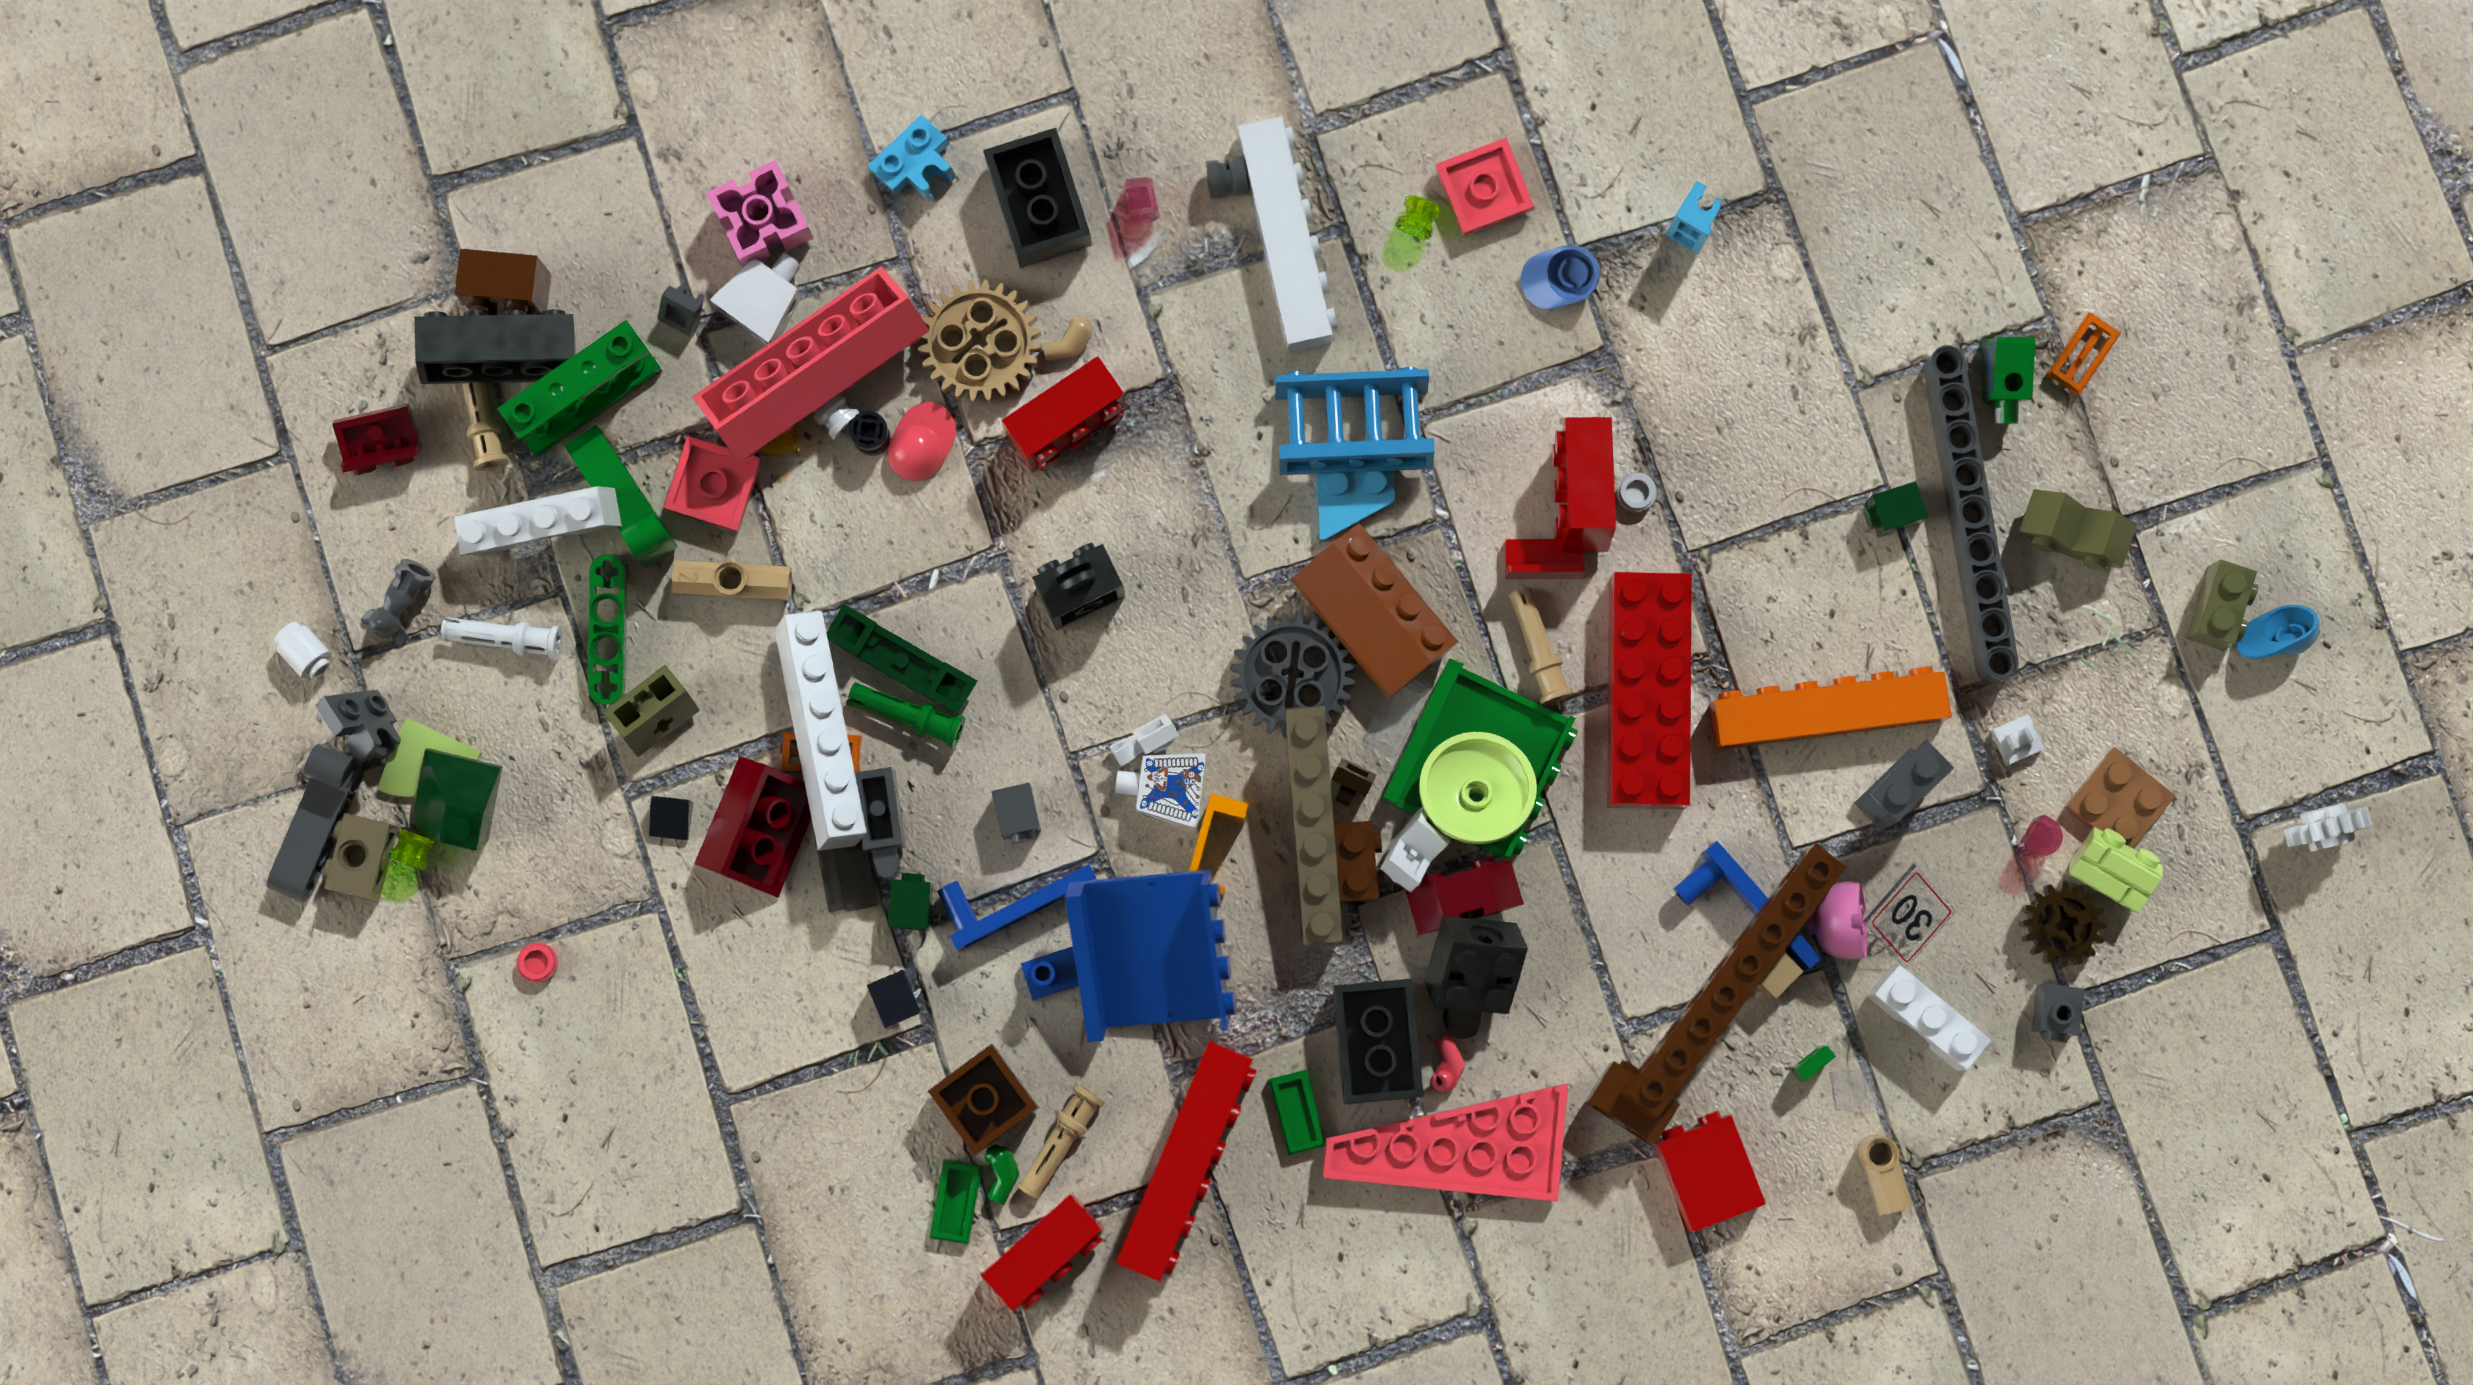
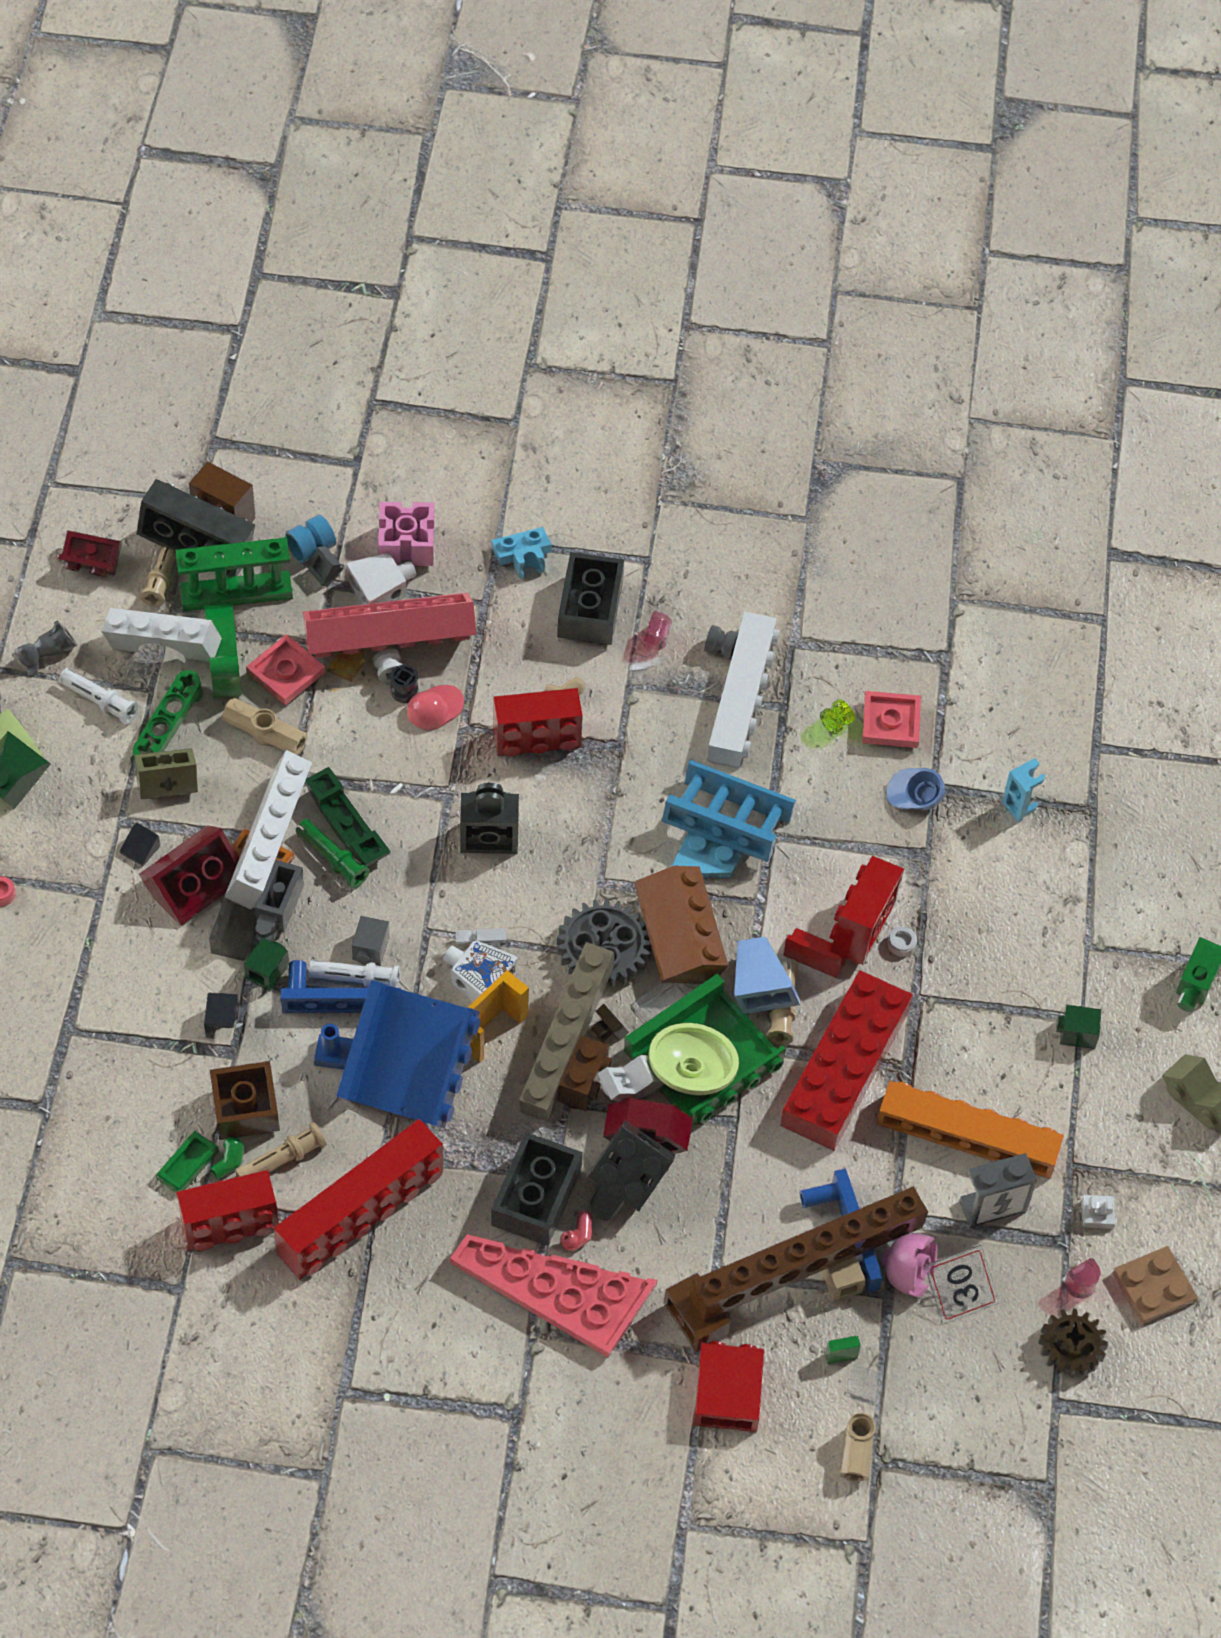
camera: 25 degrees right, 25 degrees down
tan gear [918,279,1042,404] -> none
green tile [1268,1069,1326,1156] -> none
white arch [1867,964,1991,1072] -> none
dark grey beam [1924,345,2019,685] -> none
dark grey brick [2031,983,2085,1043] -> none
yellowish green brick [2069,827,2163,913] -> none
none -> dark azure wheel [285,514,336,563]
none -> white pin [309,959,400,988]
none -> light blue slope [734,937,800,1014]

